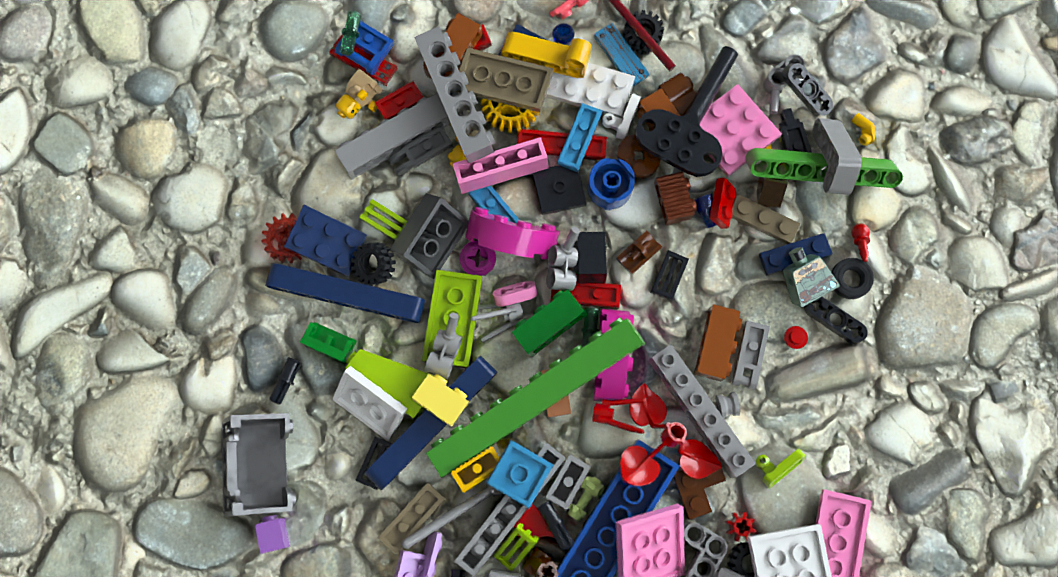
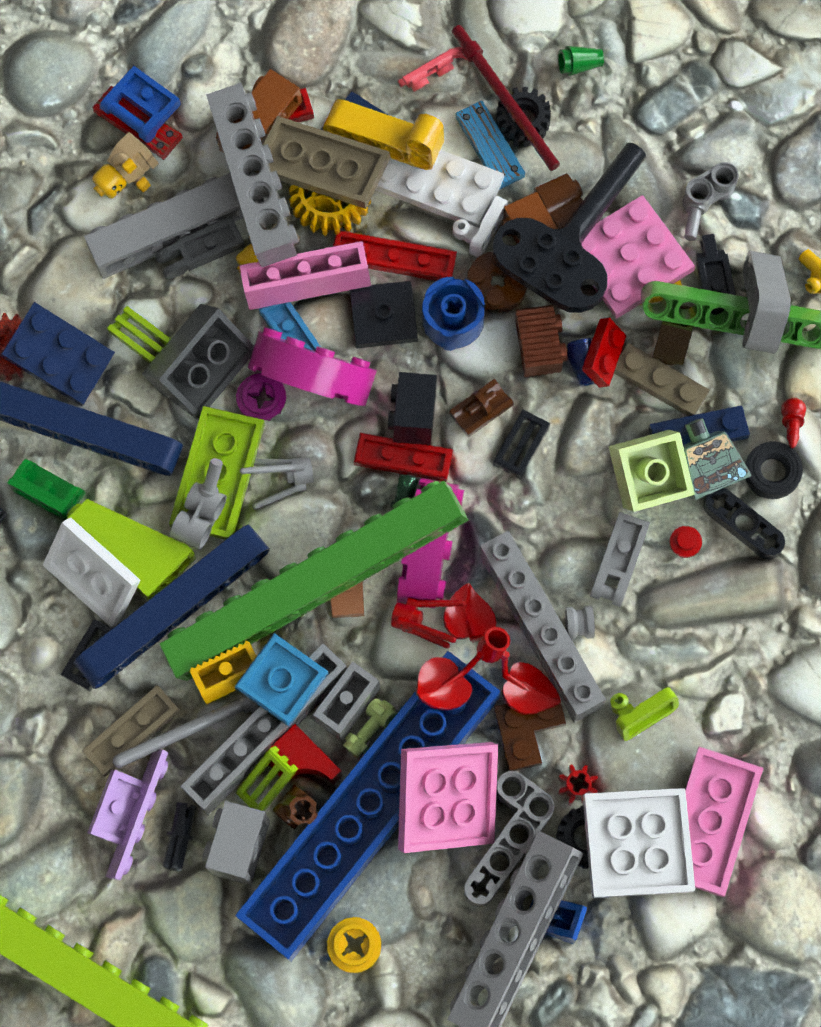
camera: 10 degrees right, 5 degrees down
clear green axle [340,11,362,56] -> none
black tyre [351,242,396,285] -> none
red plate [375,81,424,120] -> none
light yellow brick [412,374,469,428] -> none
bright pink beam [493,281,537,307] -> none
green brick [512,289,587,357] -> none
black axle [537,500,574,550] -> none
light grey beam [546,227,580,291] -> none
clear blue cone [552,23,574,46] -> none
dark azure tile [557,103,602,172] -> none
dark orange brick [693,304,742,382] -> none
black beam [782,63,833,115] -> none
none -> yellowish green brick [608,430,695,512]

